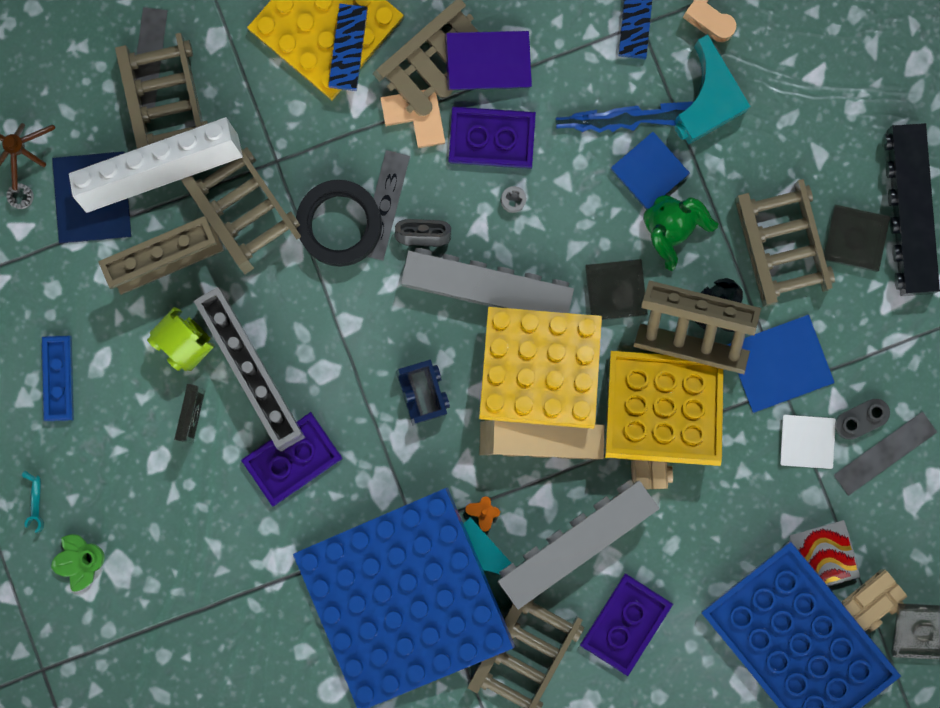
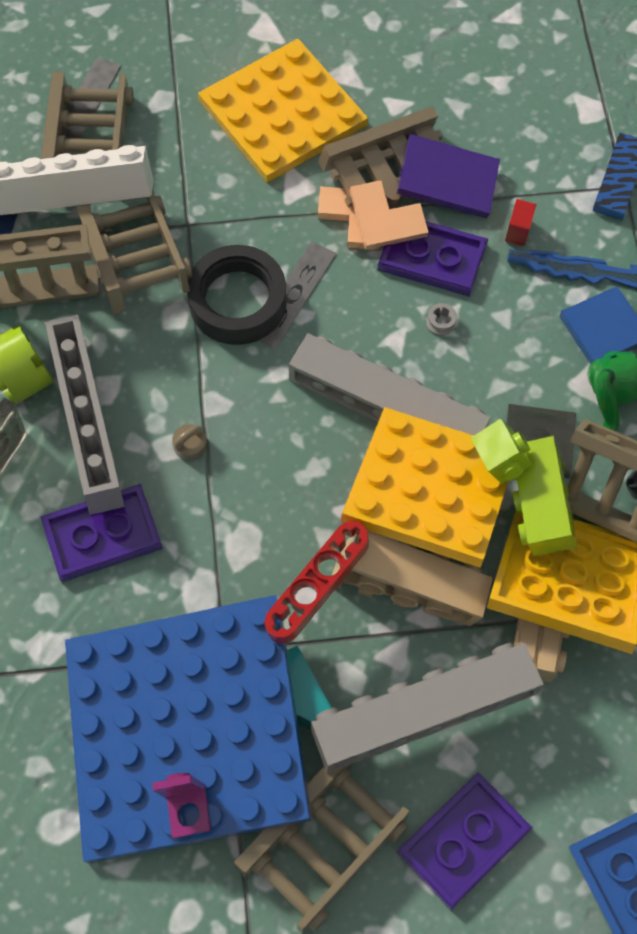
camera: 10 degrees right, 20 degrees down
tile [329,4,368,91] -> none
dark grey plate [395,219,451,247] -> none
dark blue window [396,359,450,426] -> none
orange piece [465,496,500,532] -> none
none -> magenta bracket [152,773,211,839]
none -> dark tan tile [172,424,207,460]
none -> red beam [264,521,369,644]
none -> light nougat tile [349,180,429,250]
none -> lime brick [471,419,532,484]
none -> red piece [505,199,537,246]
none -> lime wedge [513,436,577,557]

